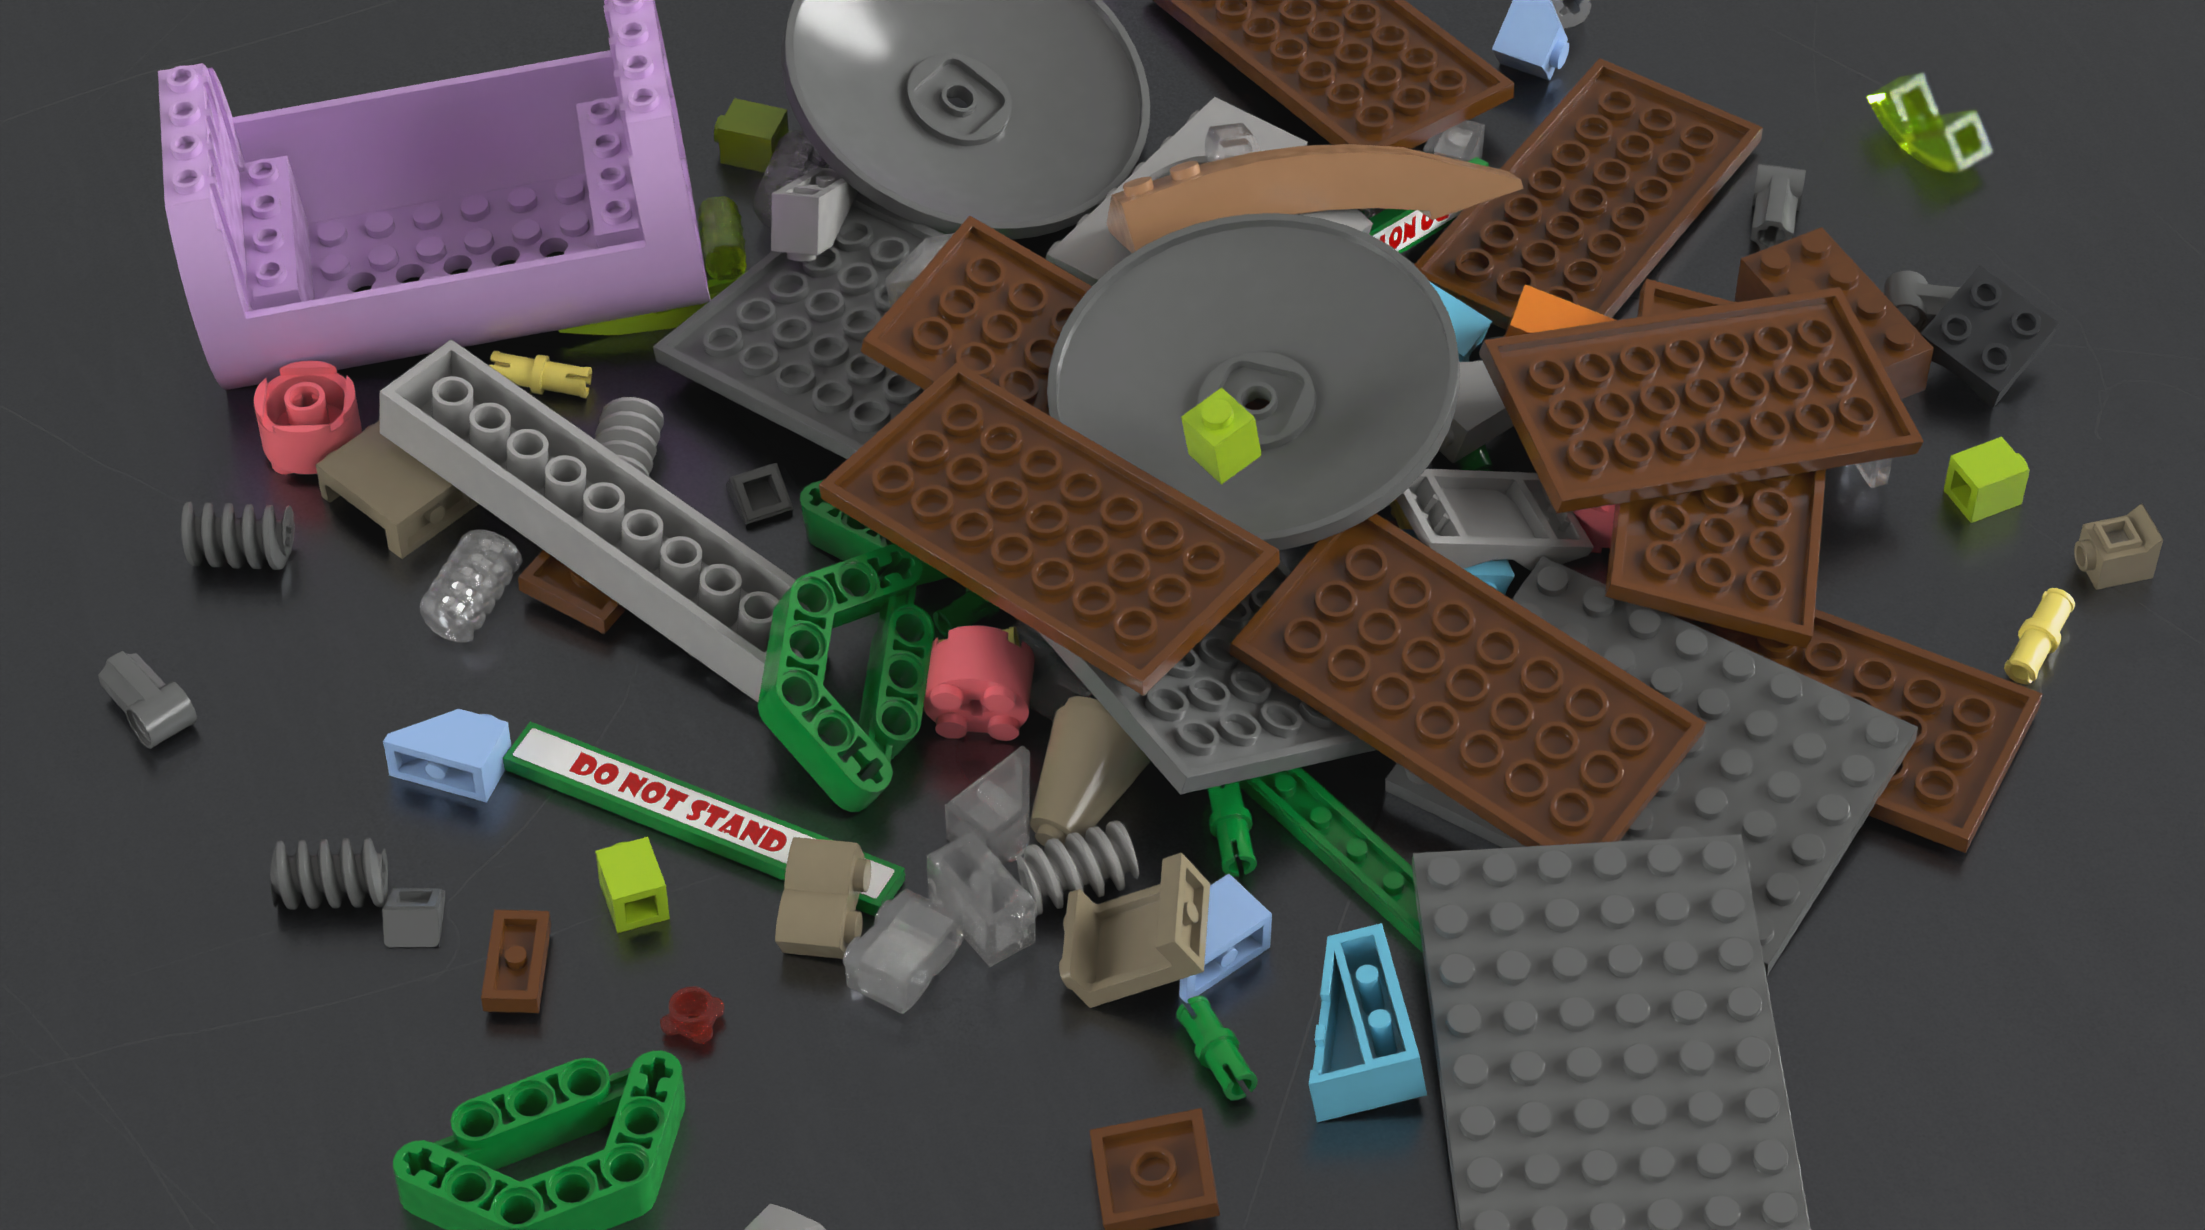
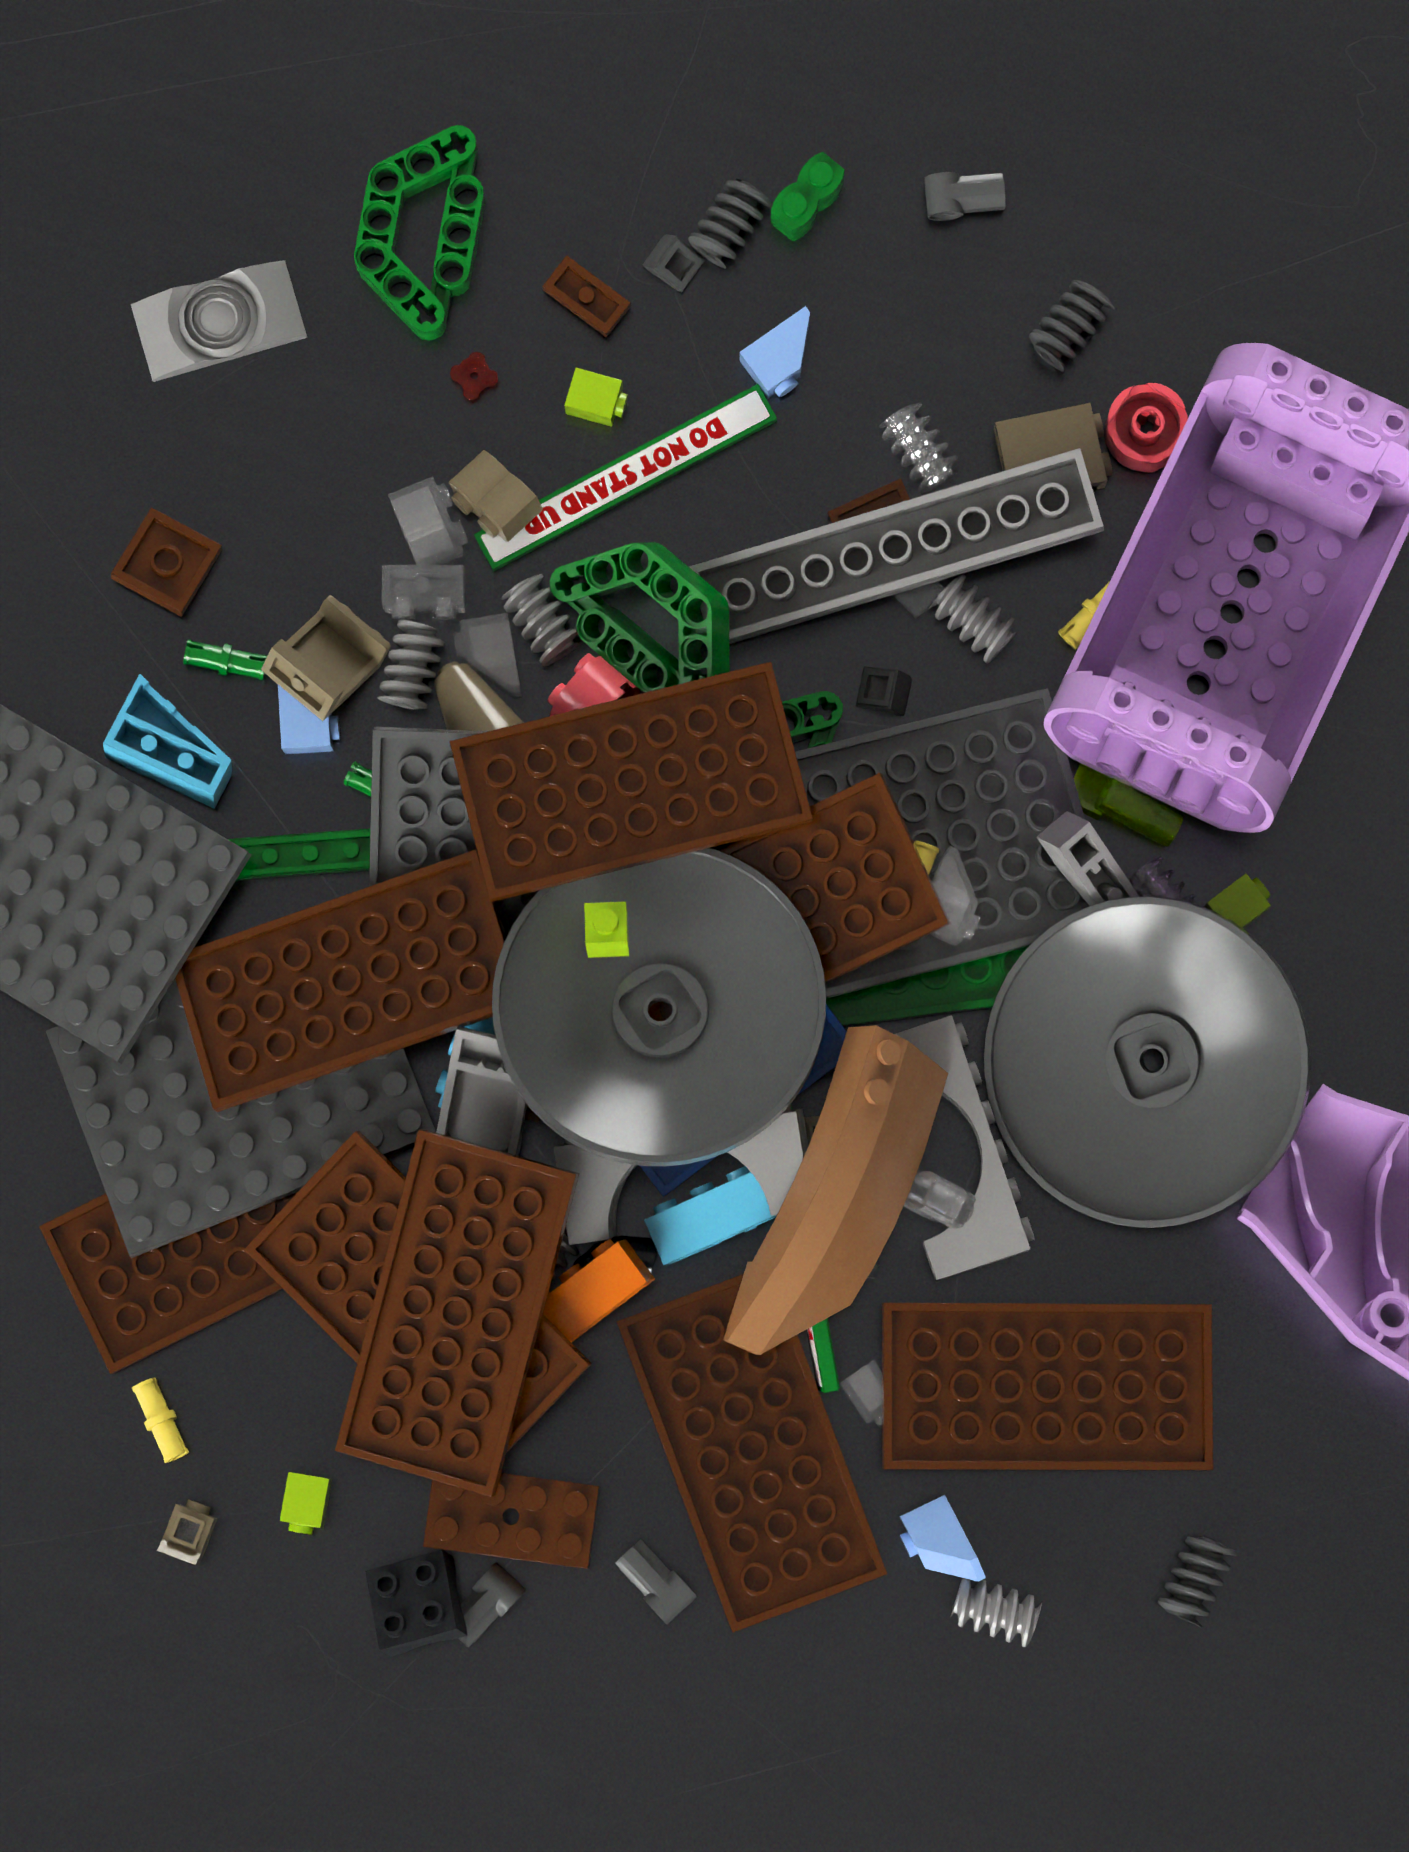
camera: 130 degrees right, 35 degrees up
clear neon green brick [1867,73,1993,172] -> none
none -> light grey piece [501,574,580,666]
none -> green brick [771,152,845,241]

